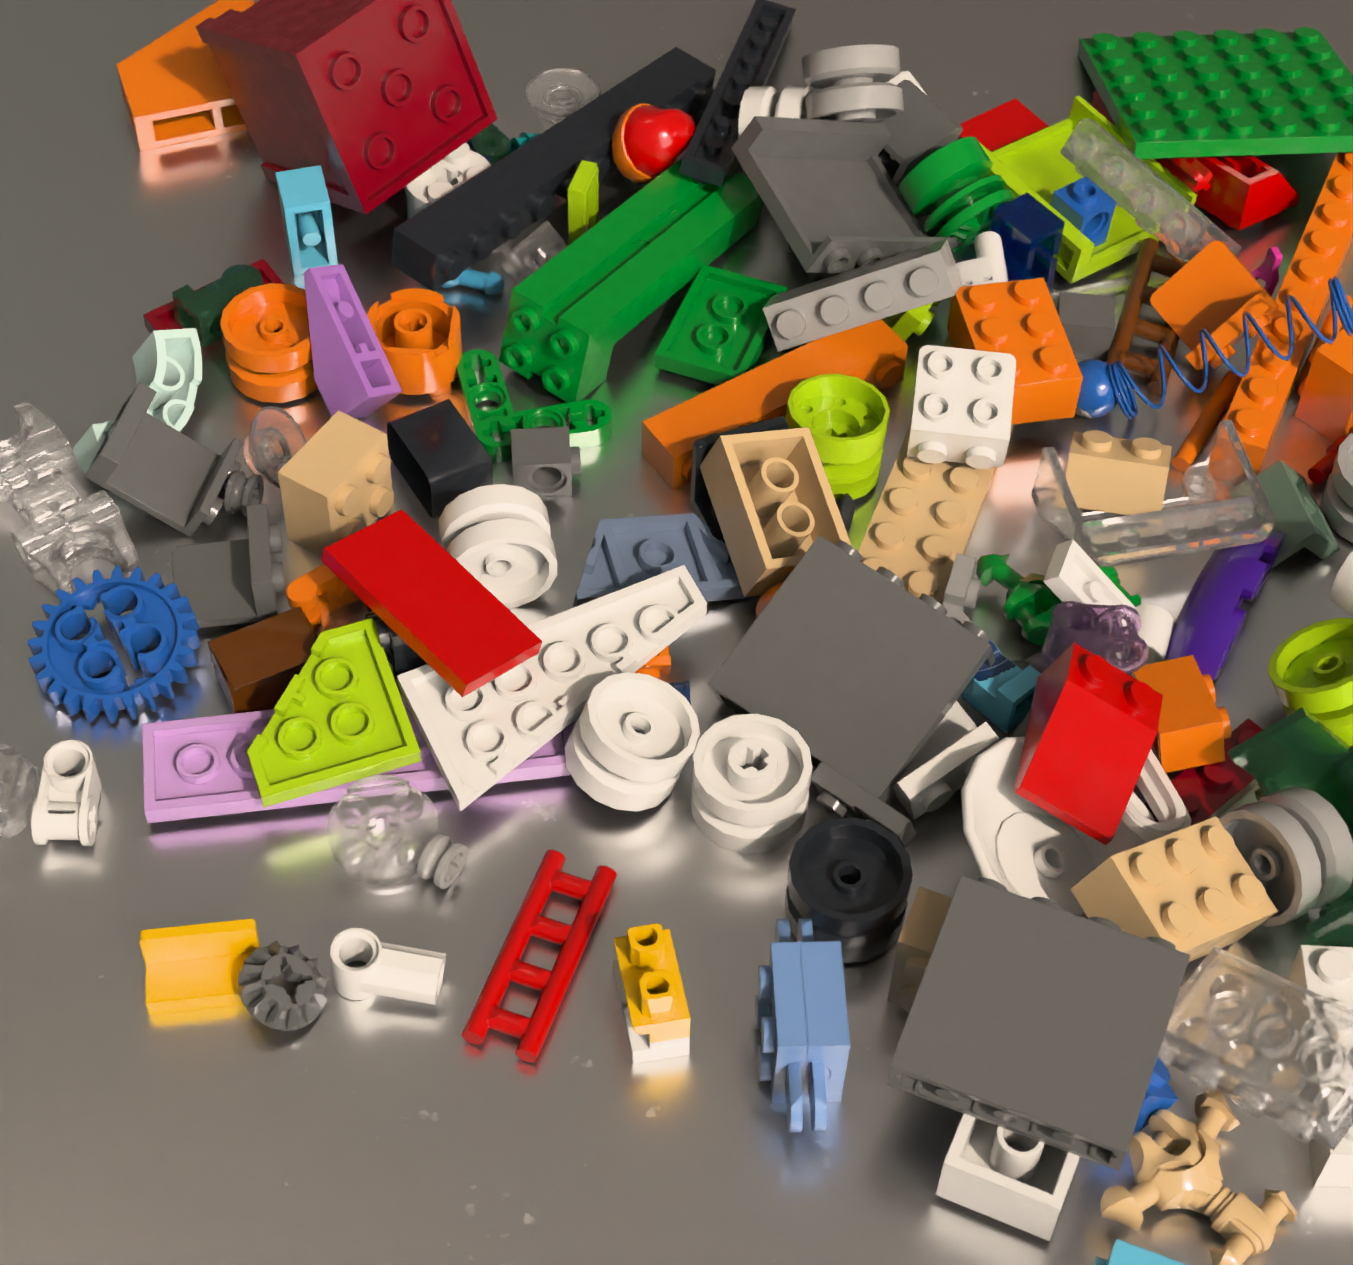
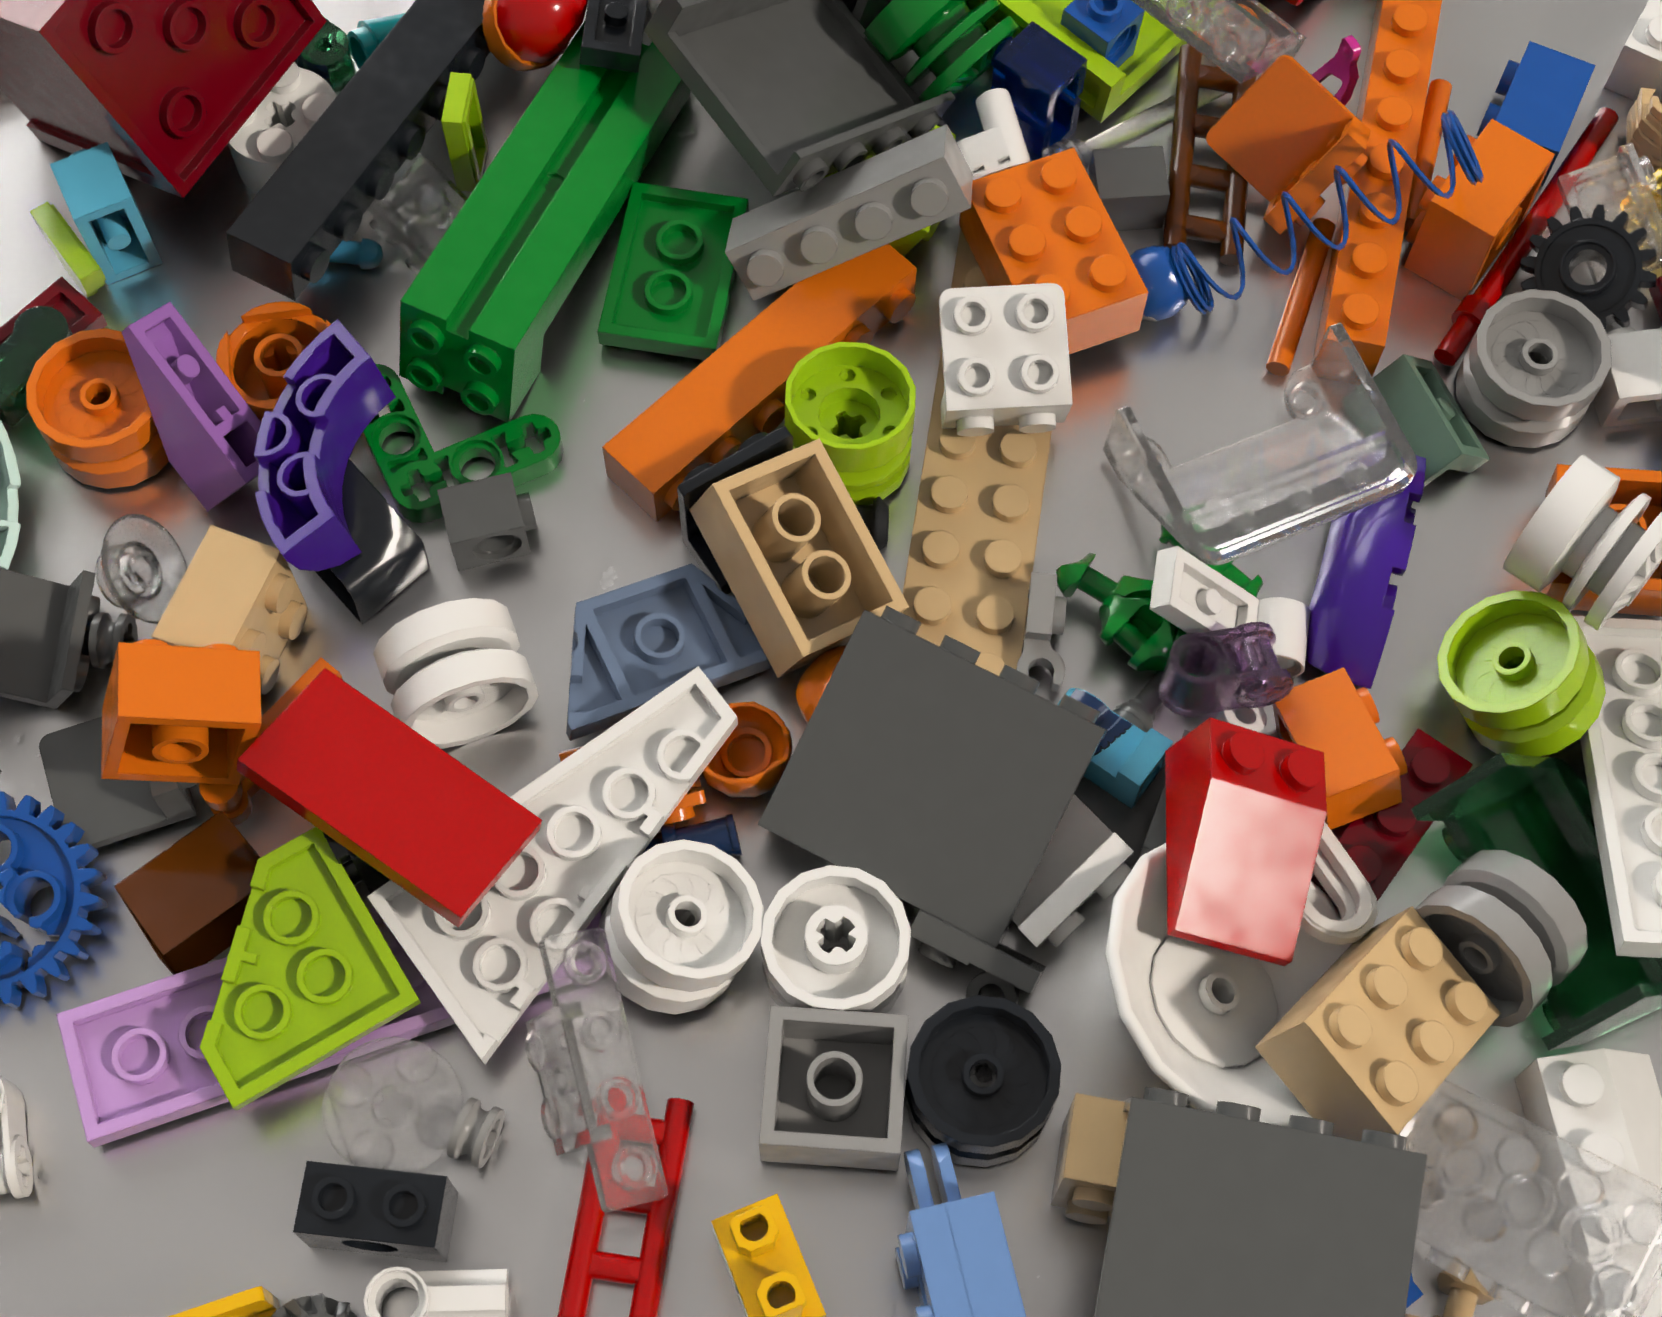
camera: 10 degrees left, 15 degrees up
tan slope [1061,430,1172,520] -> none
none -> lime tile [29,201,106,298]
none -> orange brick [101,639,262,785]
none -> dark purple brick [254,319,396,571]
none -> black brick [293,1161,458,1262]
none -> clear bracket [525,927,668,1213]
none -> orange hair [702,701,793,798]
none -> light grey brick [759,1005,909,1171]

